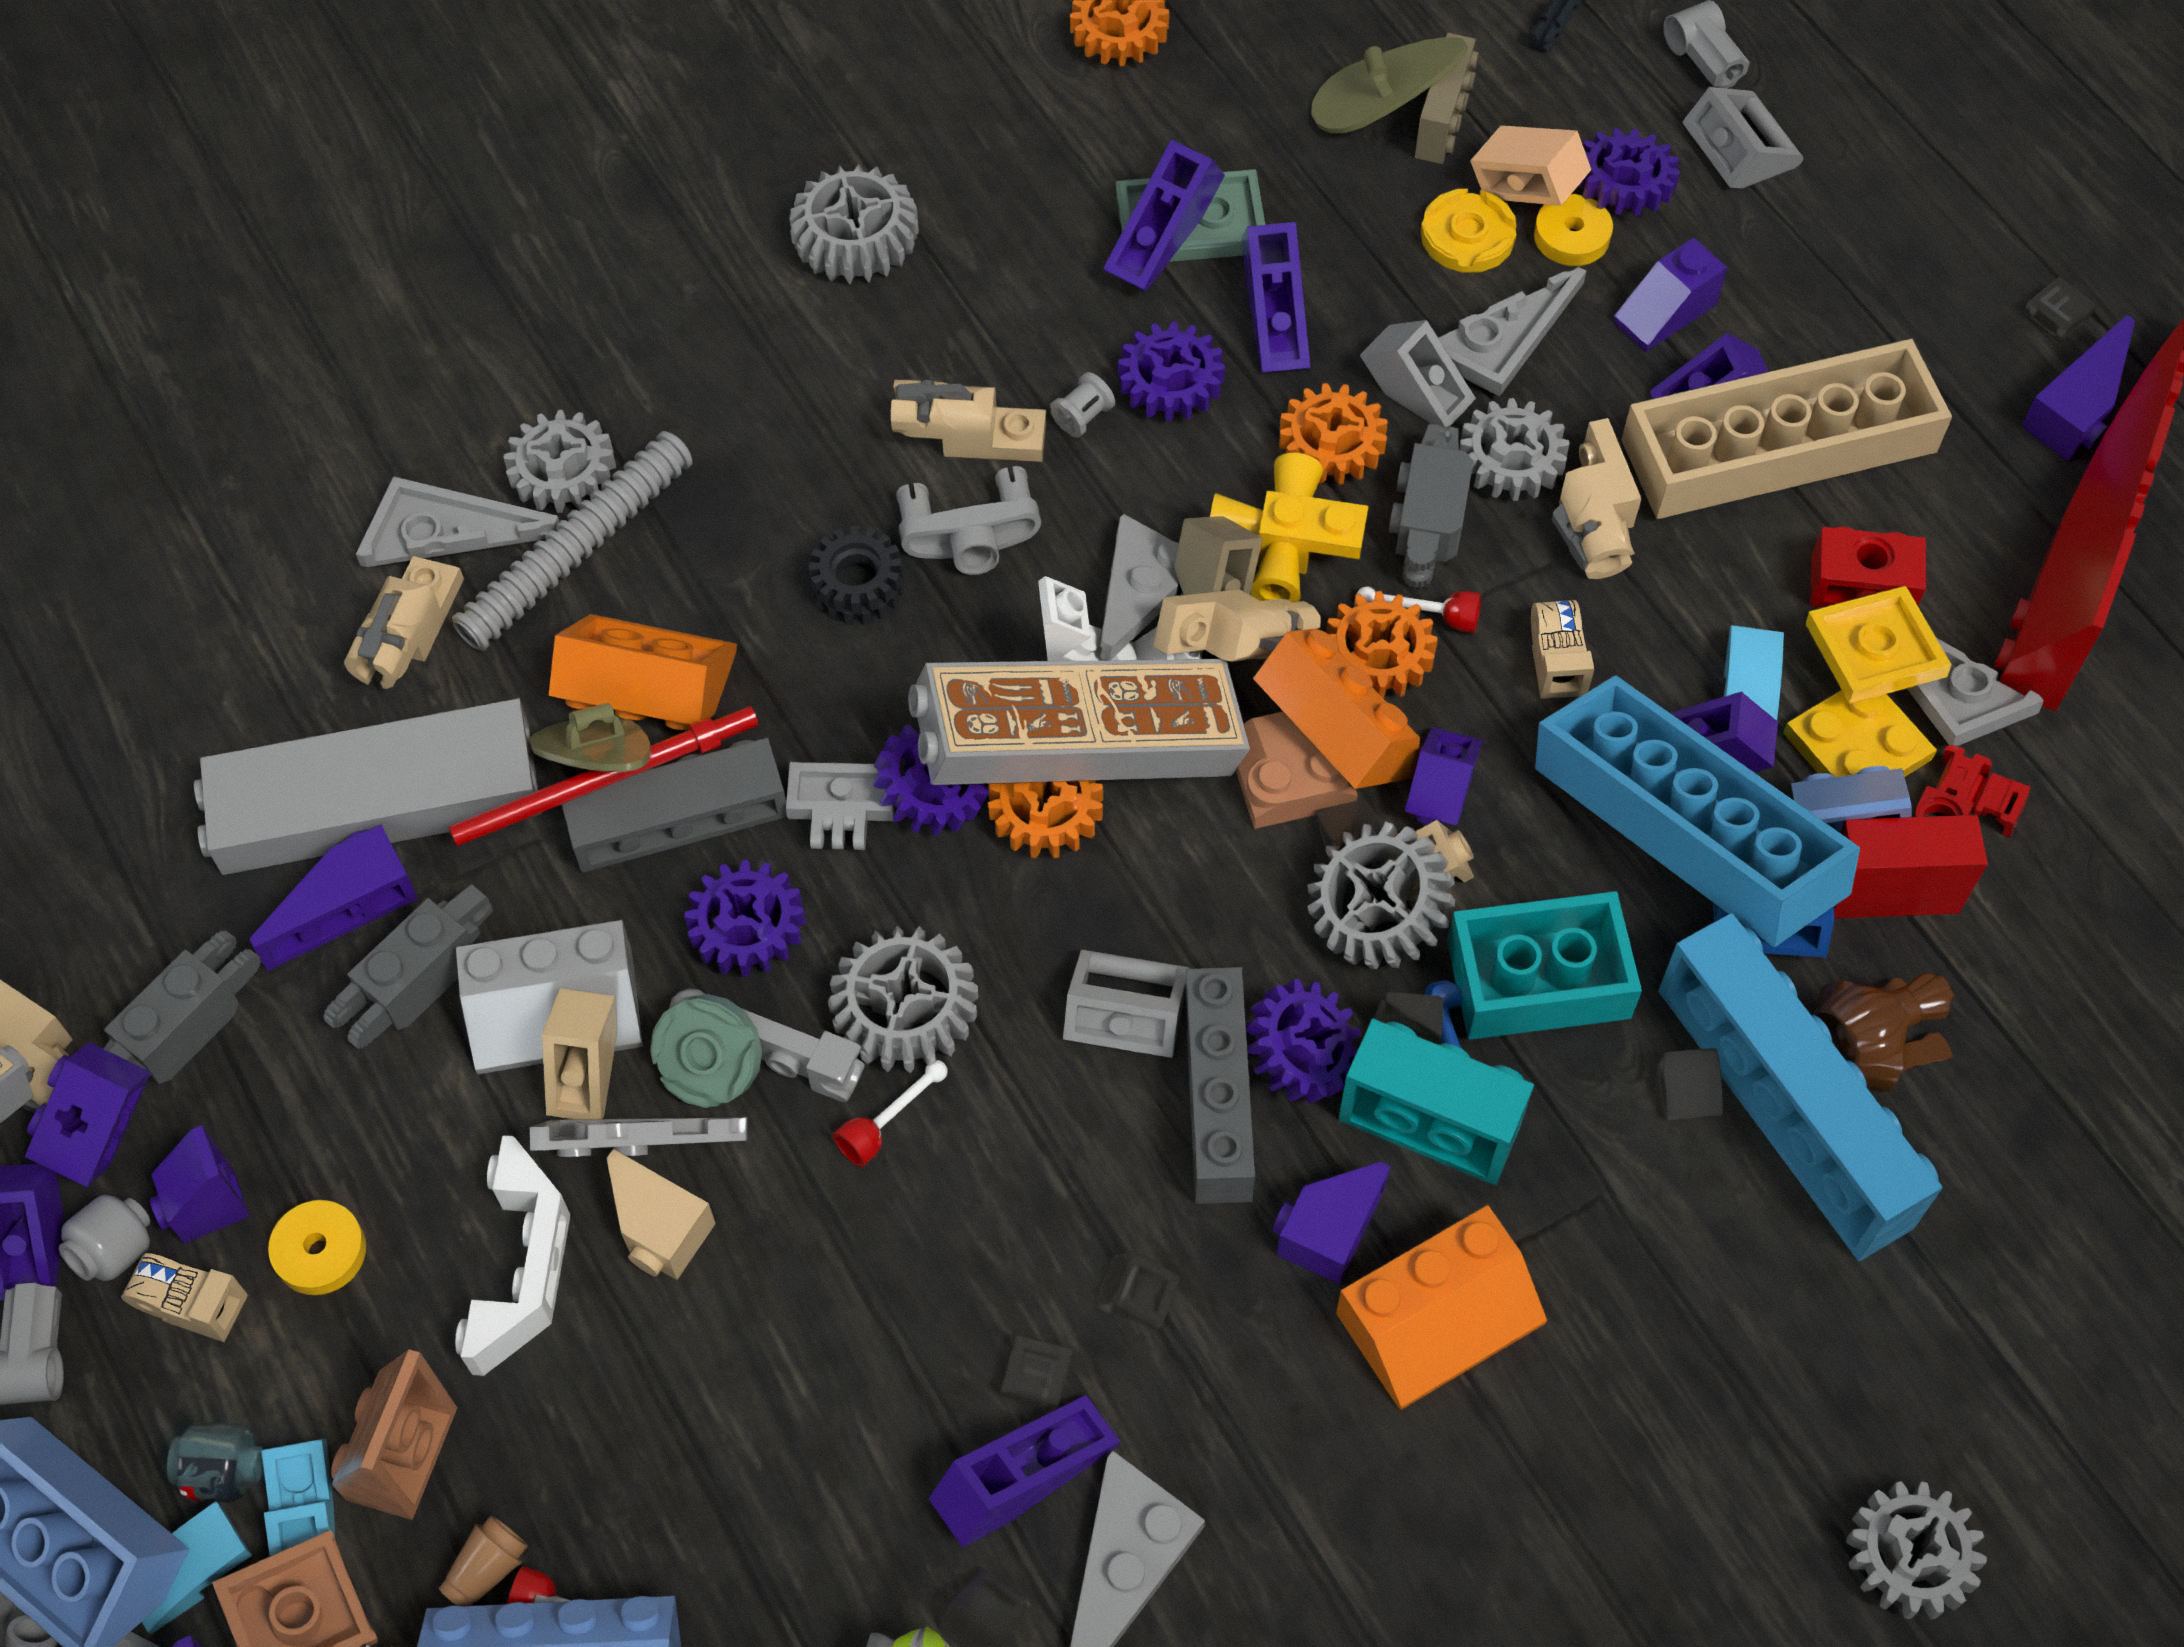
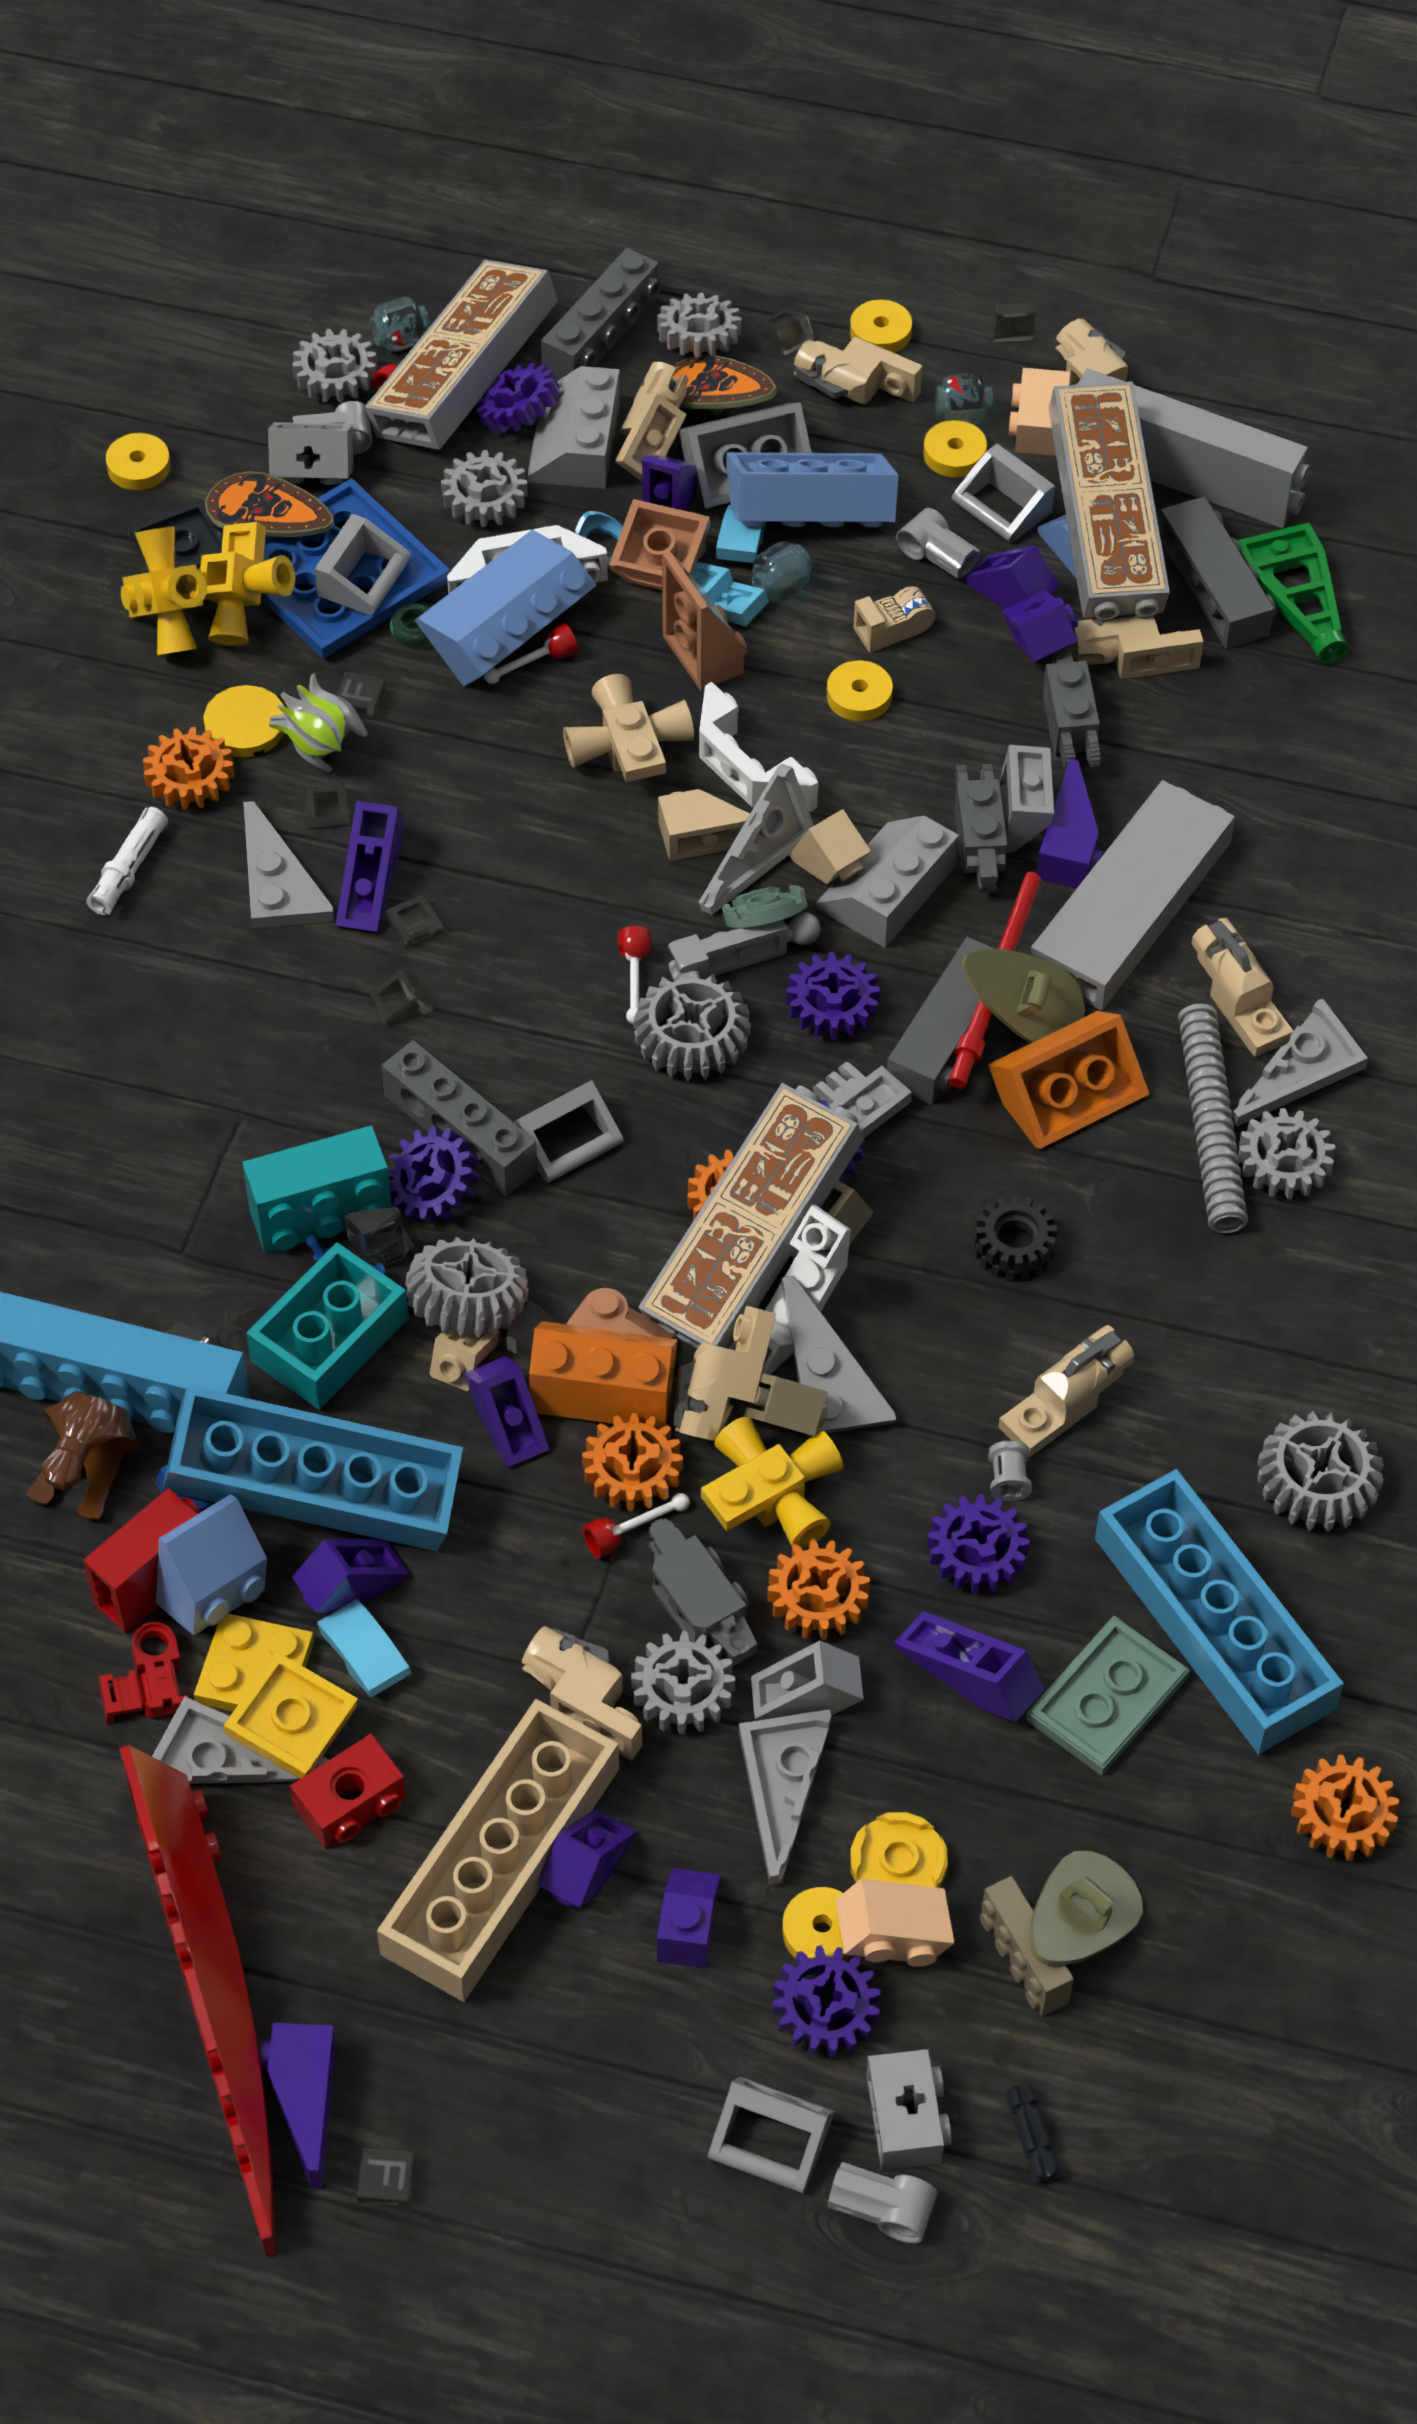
camera: 135 degrees right, 5 degrees down
light grey head [59,1194,150,1281] -> none
dark purple slope [150,1125,250,1244] -> none
medium nougat cone [439,1515,528,1607] -> none
light grey connector [896,466,1041,575] -> none
dark purple slope [1103,140,1225,291] -> none
dark purple slope [1273,1162,1391,1284] -> none
orange slope [1336,1205,1547,1410] -> none
tan leg [1531,600,1594,699] -> none
none -> tan brick [563,674,694,782]
none -> light grey brick [866,2049,951,2171]
none -> light grey tile [999,745,1054,853]
none -> dark azure brick [1095,1469,1344,1755]

